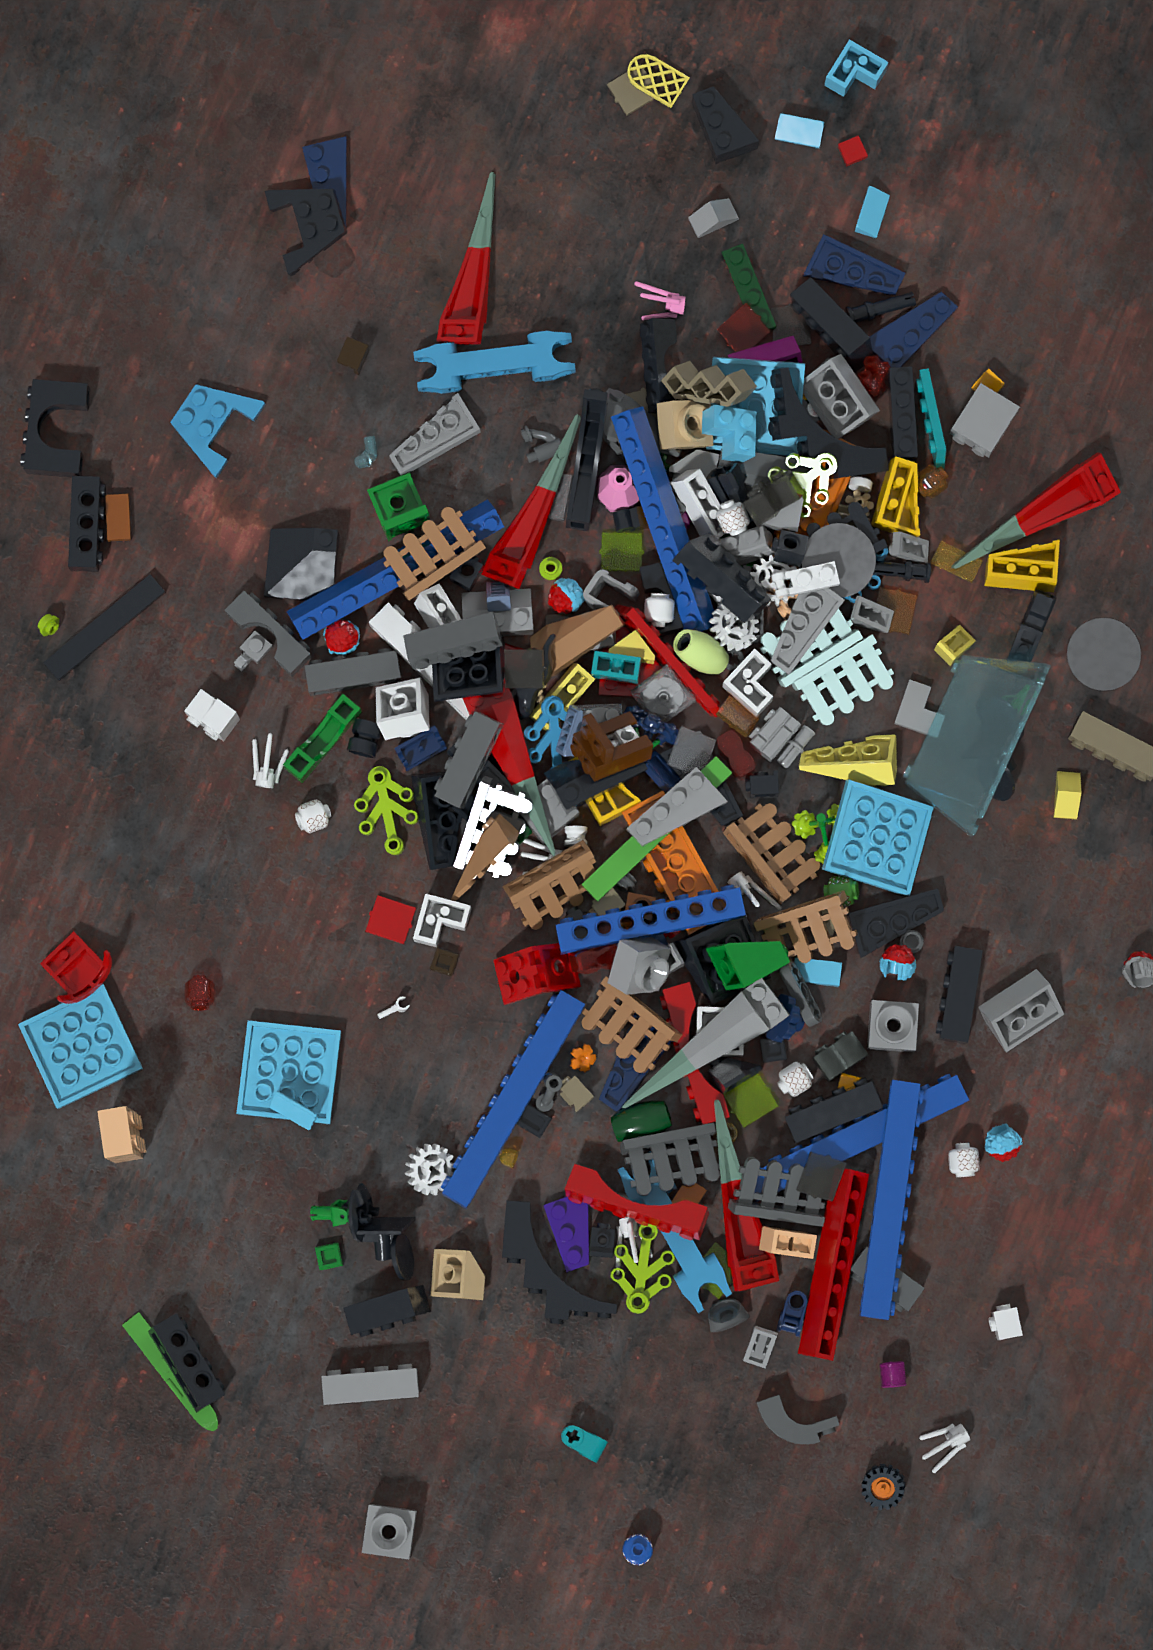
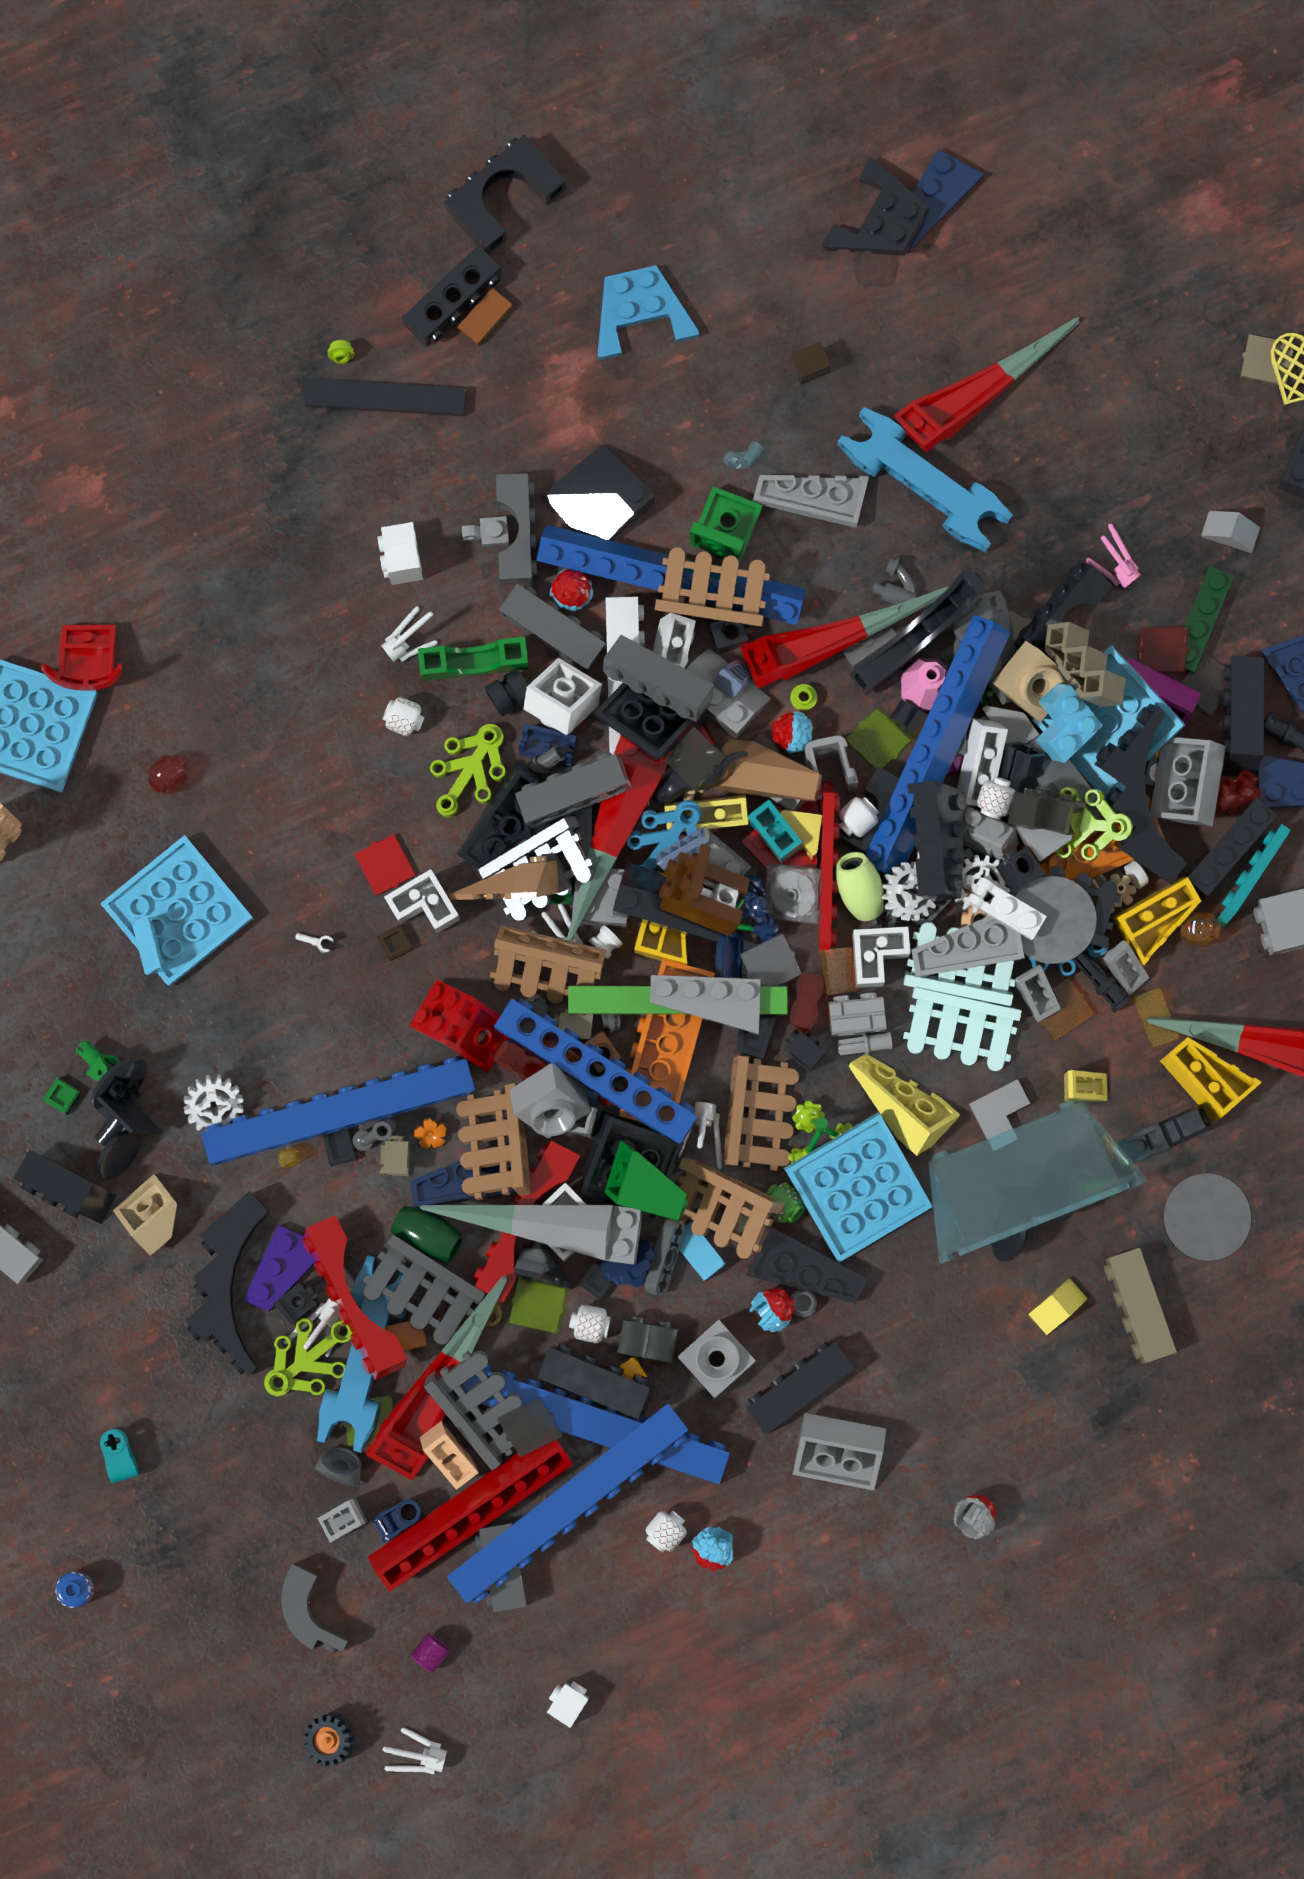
camera: 45 degrees right, 0 degrees up
none -> dark grey pin [530,745,566,775]

